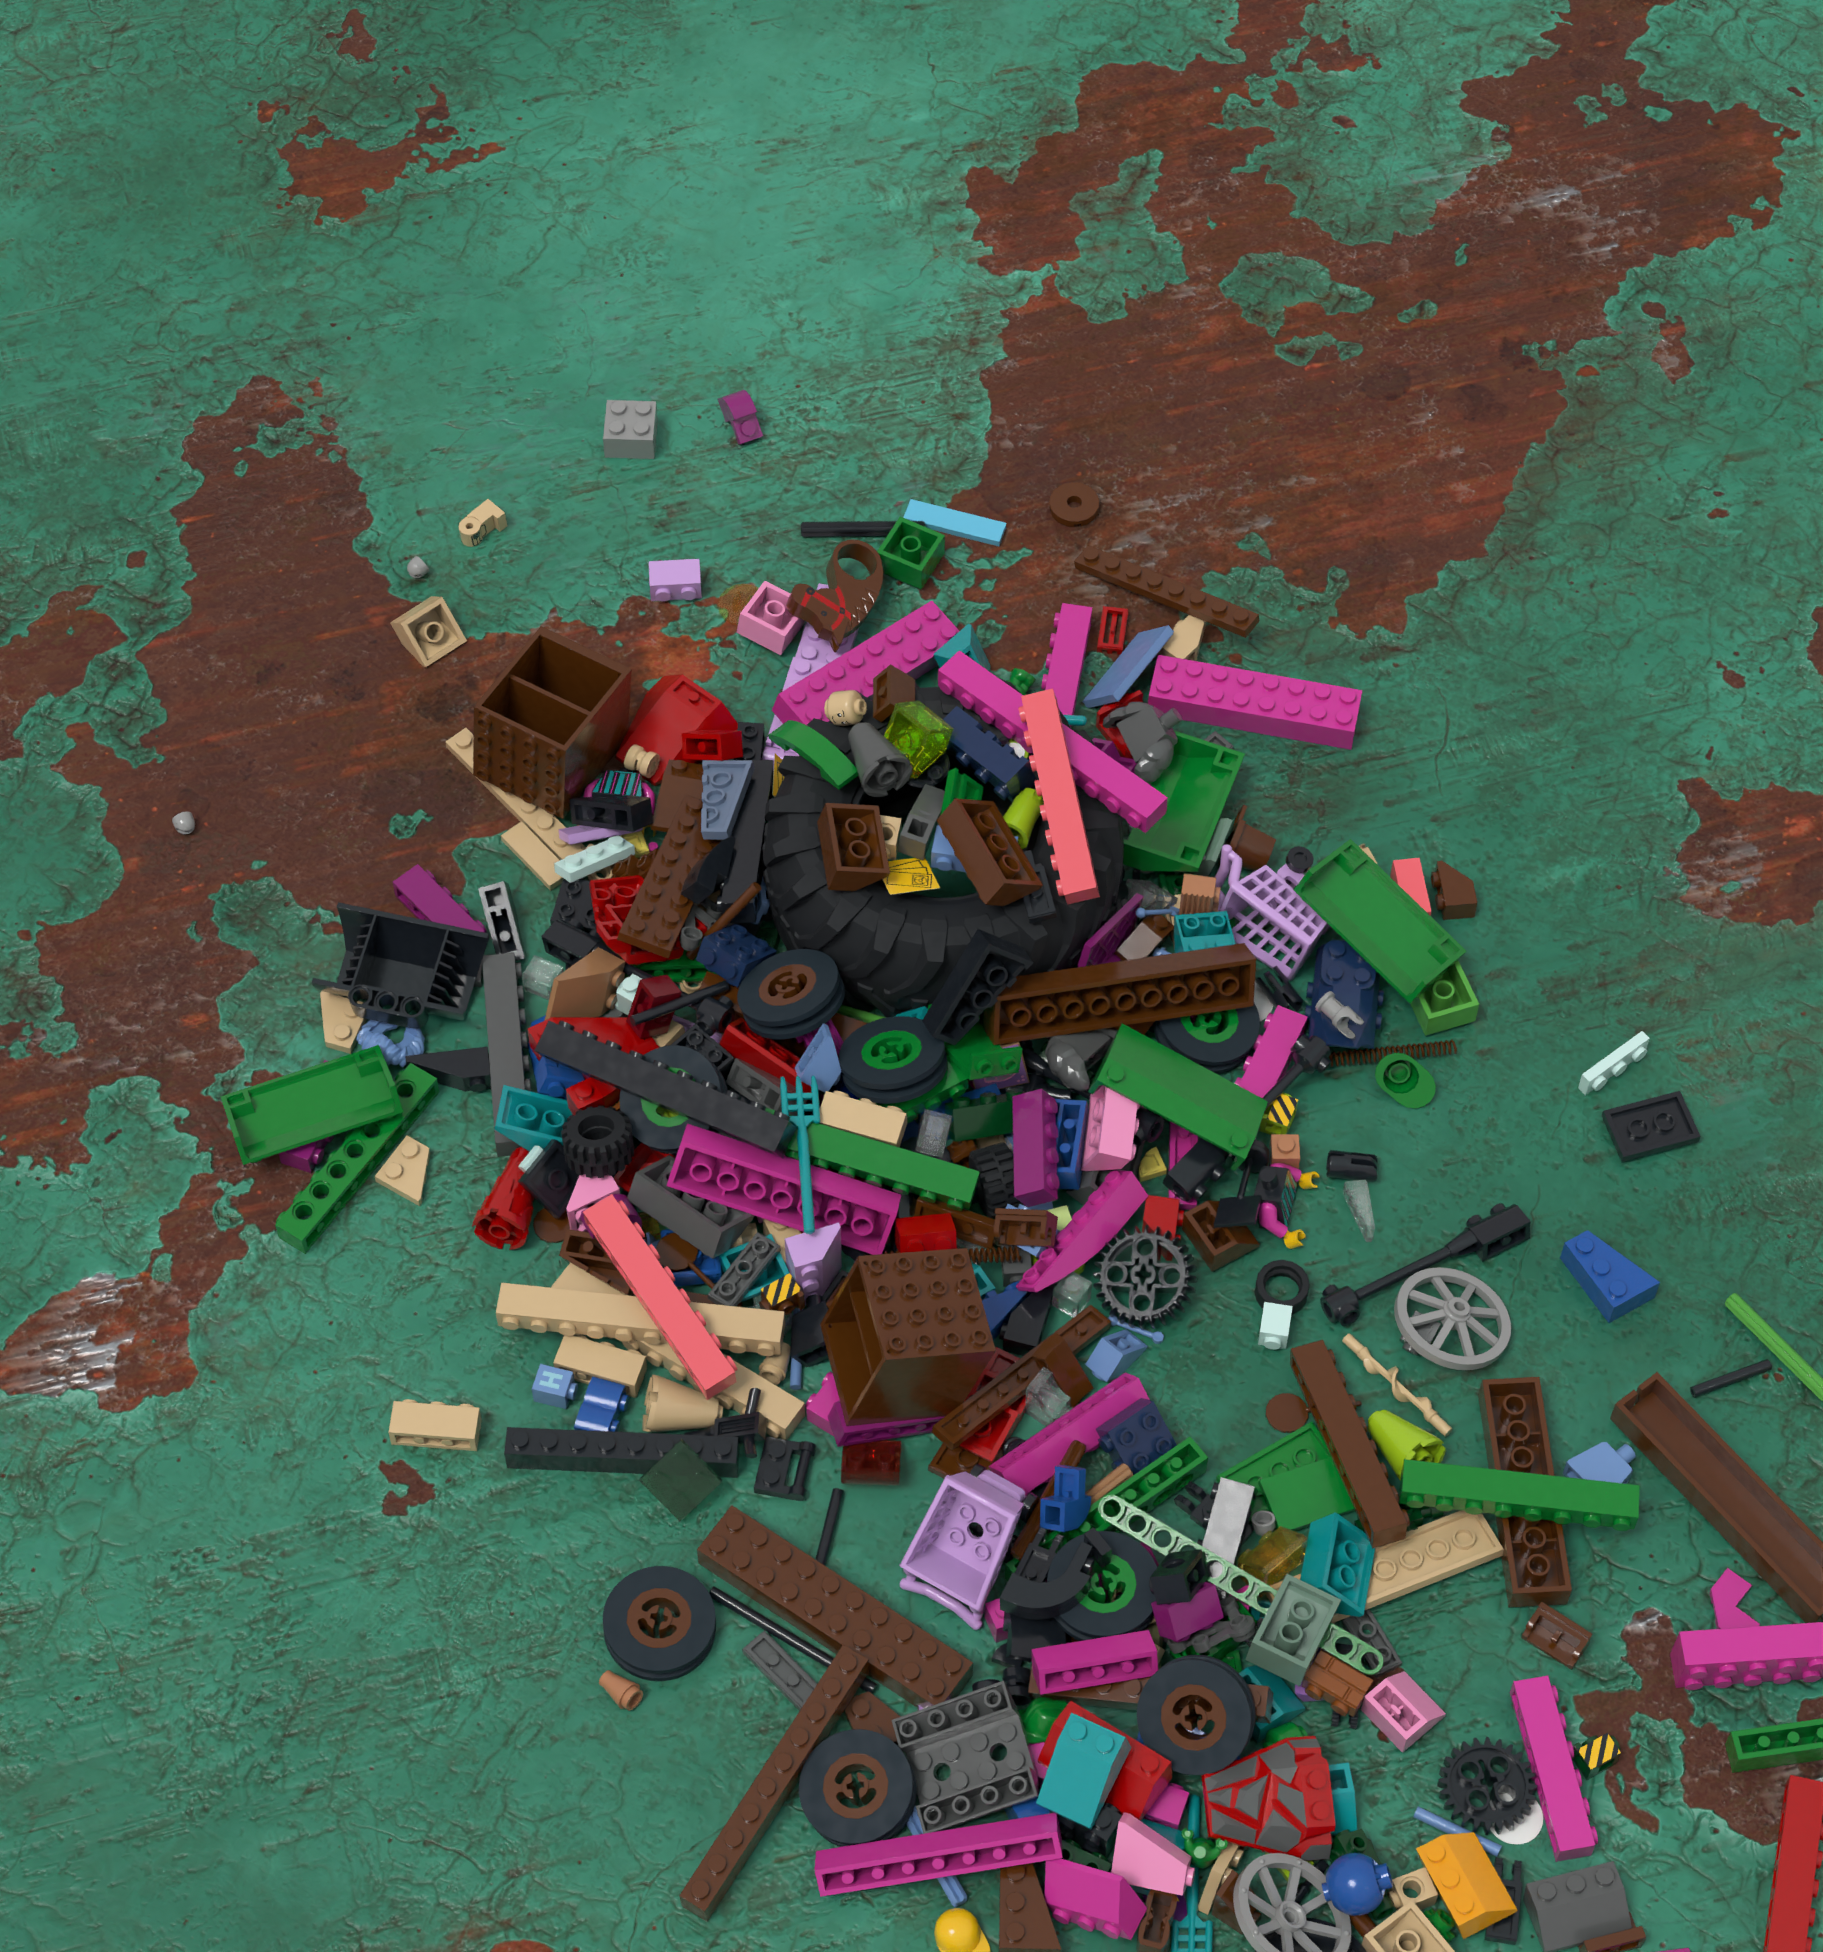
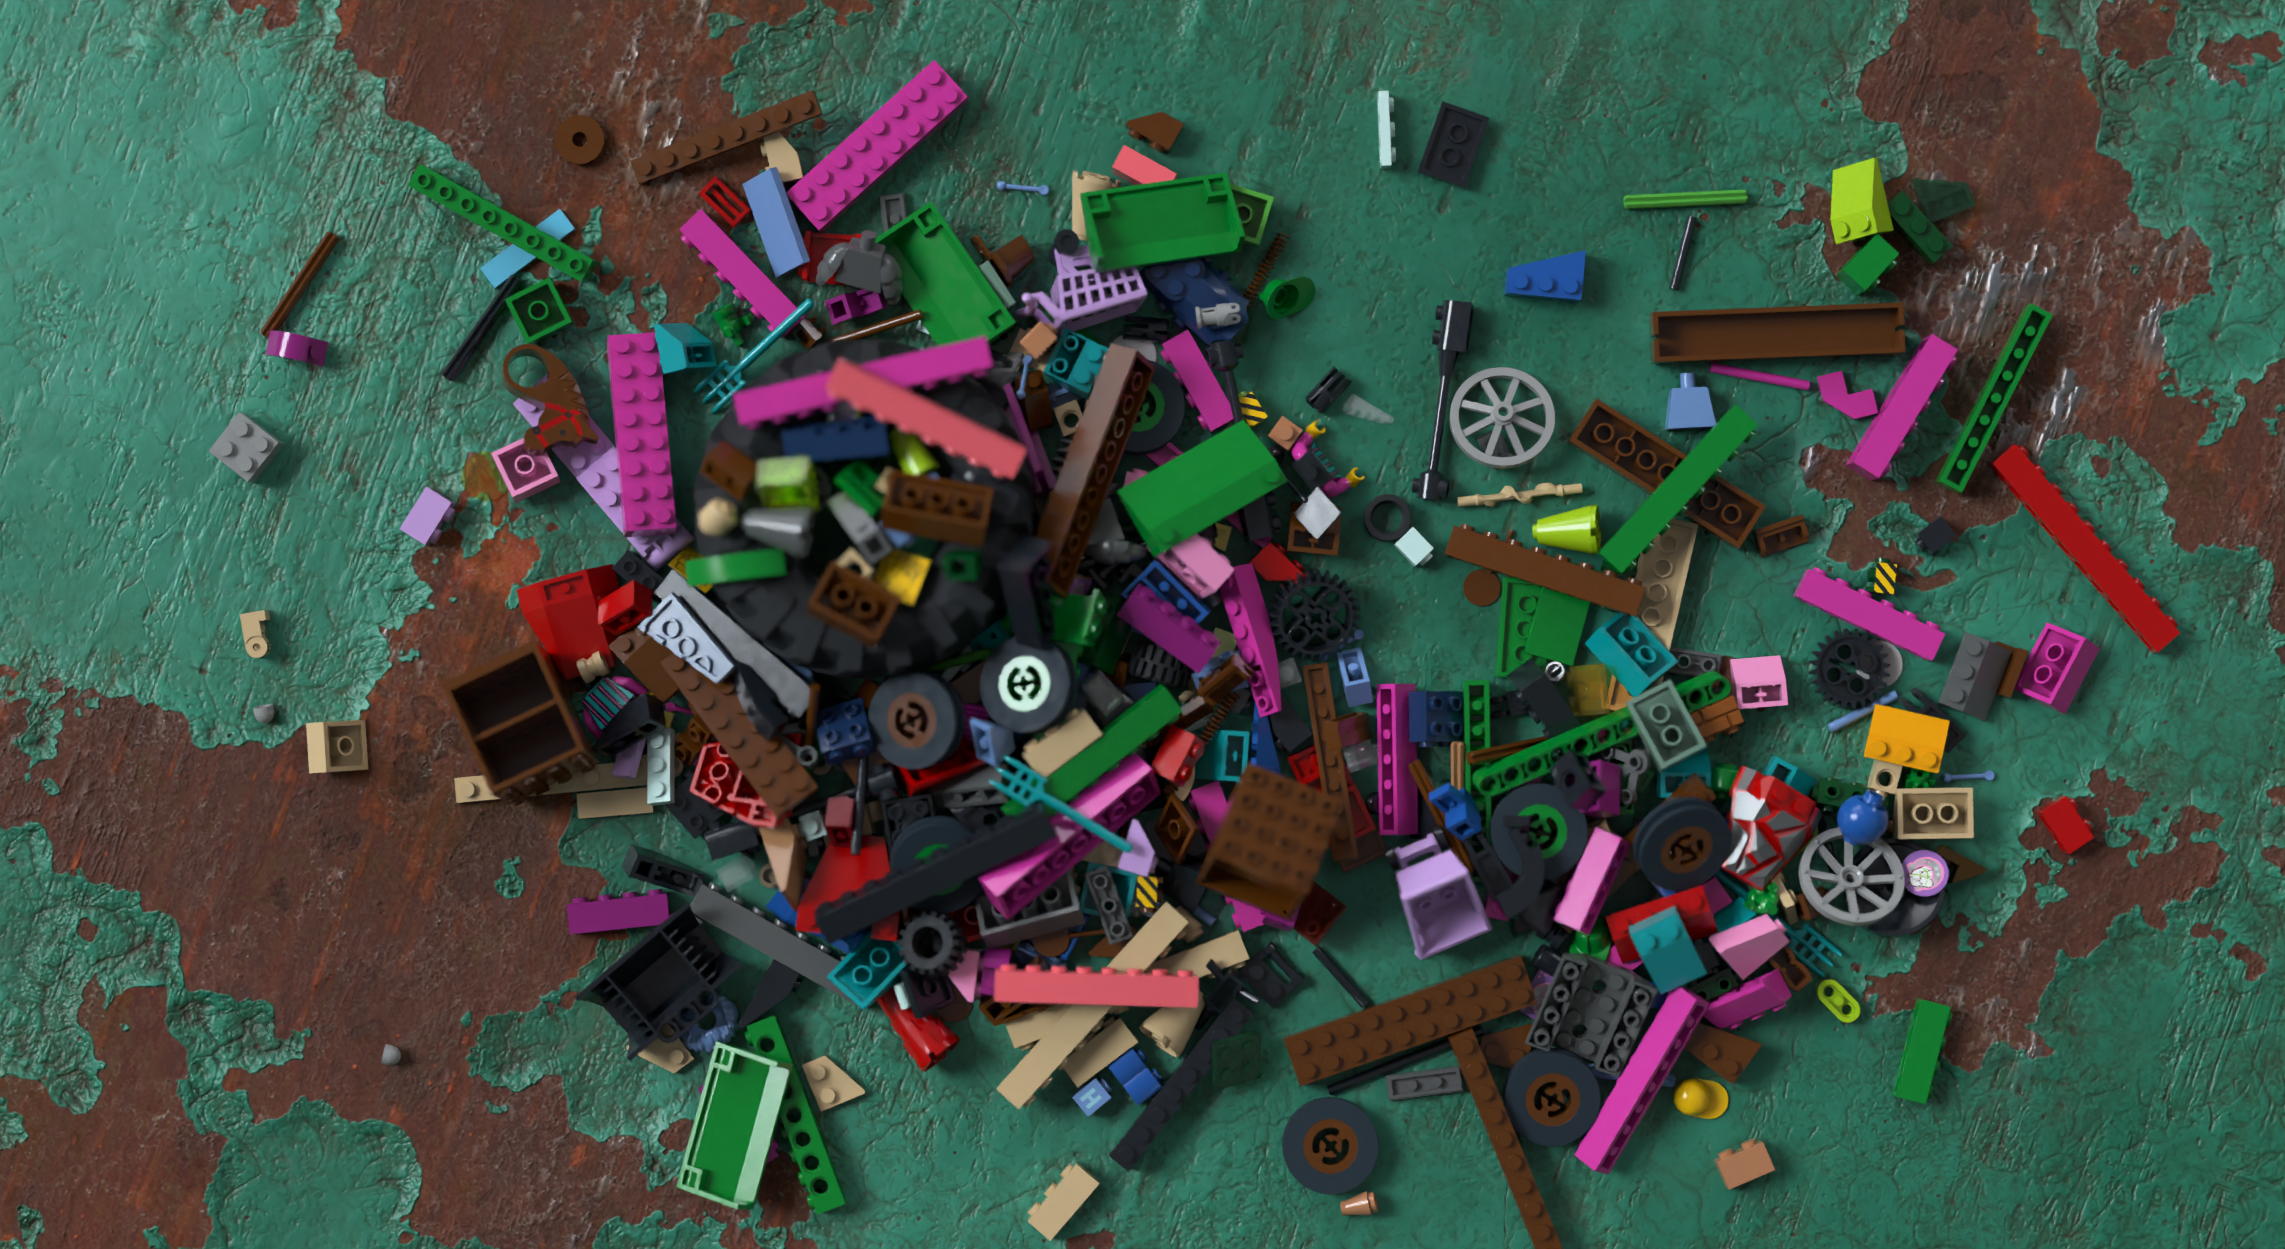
camera: 55 degrees left, 30 degrees up
none -> reddish brown axle [261,231,339,339]
none -> green brick [408,163,598,284]
none -> dark green brick [942,549,982,581]
none -> medium blue hinge [997,181,1049,195]
none -> reddish brown axle [1466,736,1547,765]
none -> dark pink bar [1710,363,1810,391]
none -> black brick [1913,516,1956,555]

